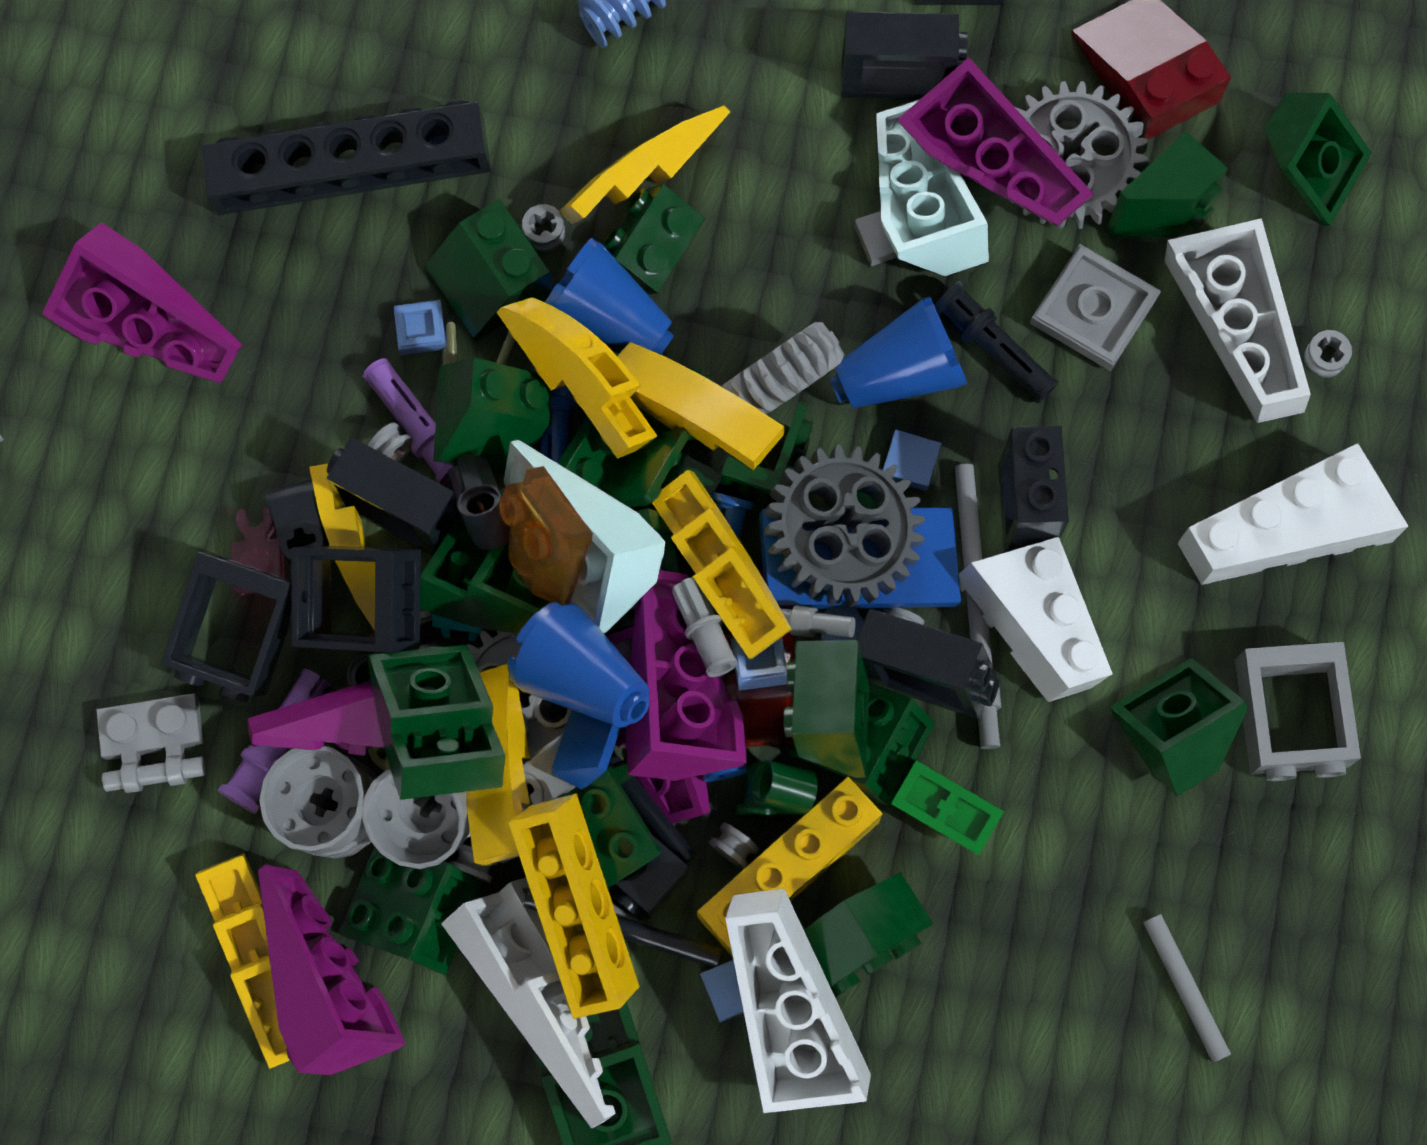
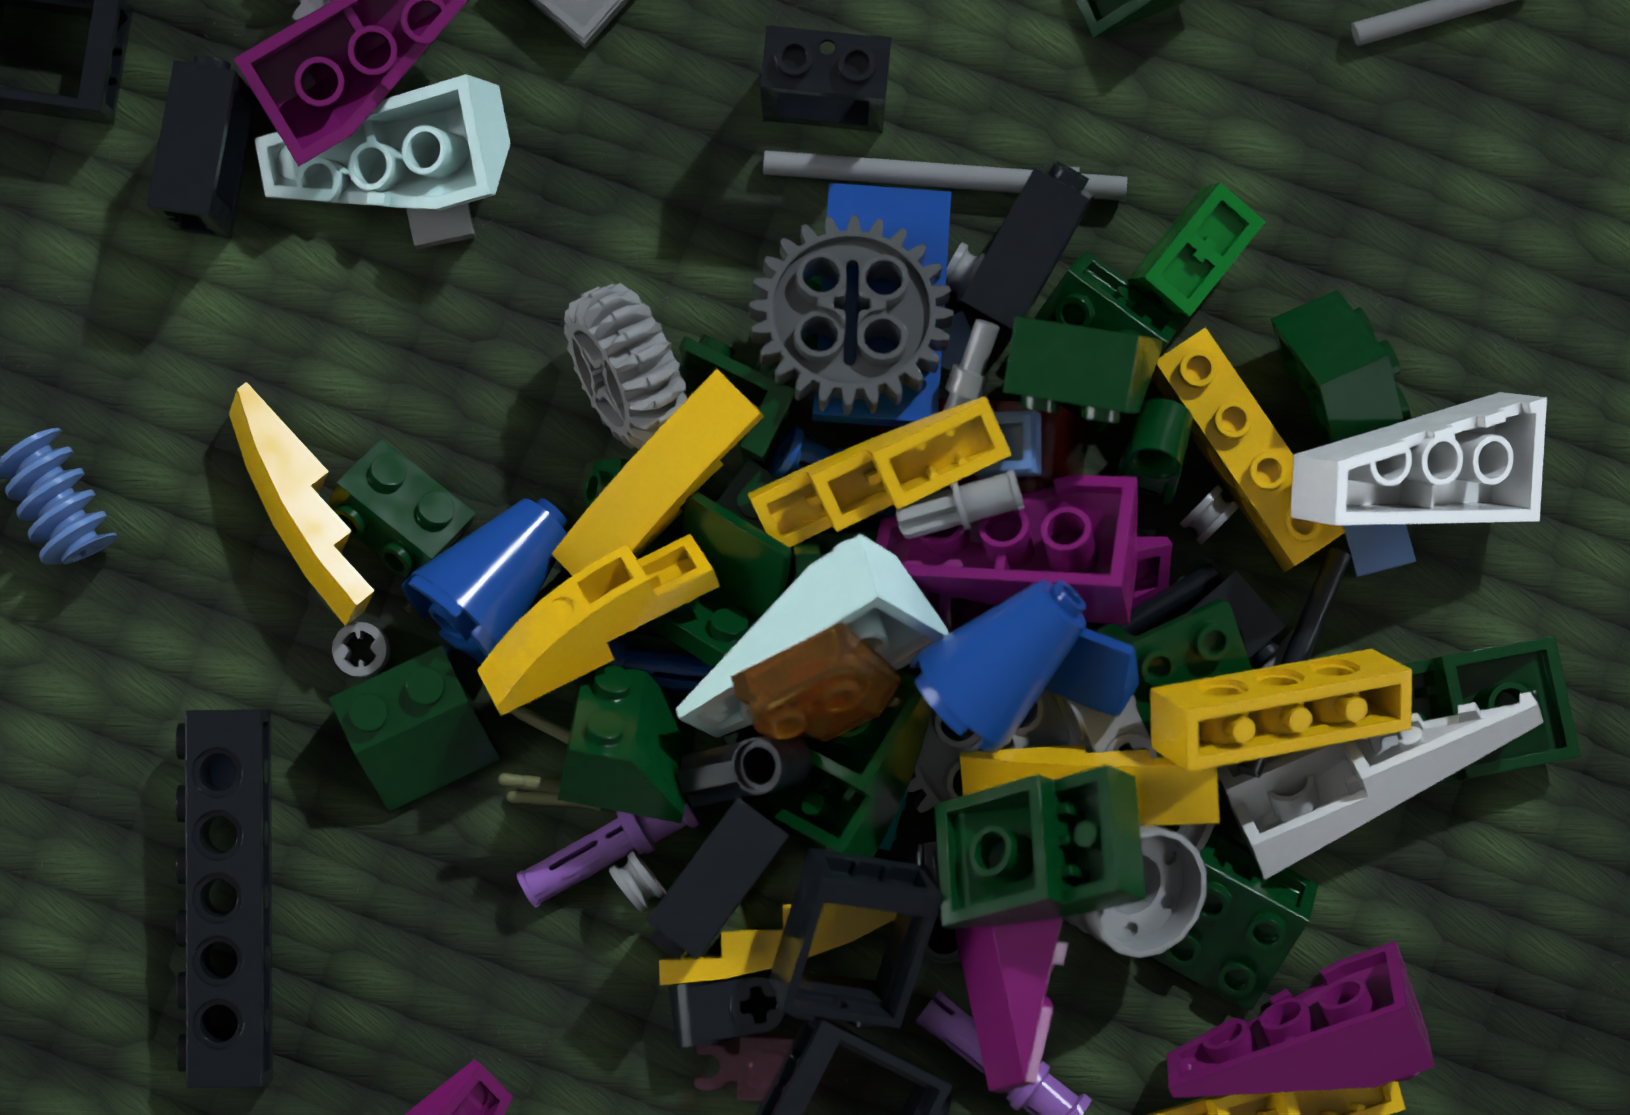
camera: 80 degrees left, 10 degrees up
light grey wheel [259,746,377,859] -> none
medium blue tile [394,300,446,355] -> none
blue cone [829,296,968,409] -> none
medium blue tile [883,430,941,491] -> none
black pin [935,280,1059,404] -> none
white wedge [959,537,1112,702] -> none

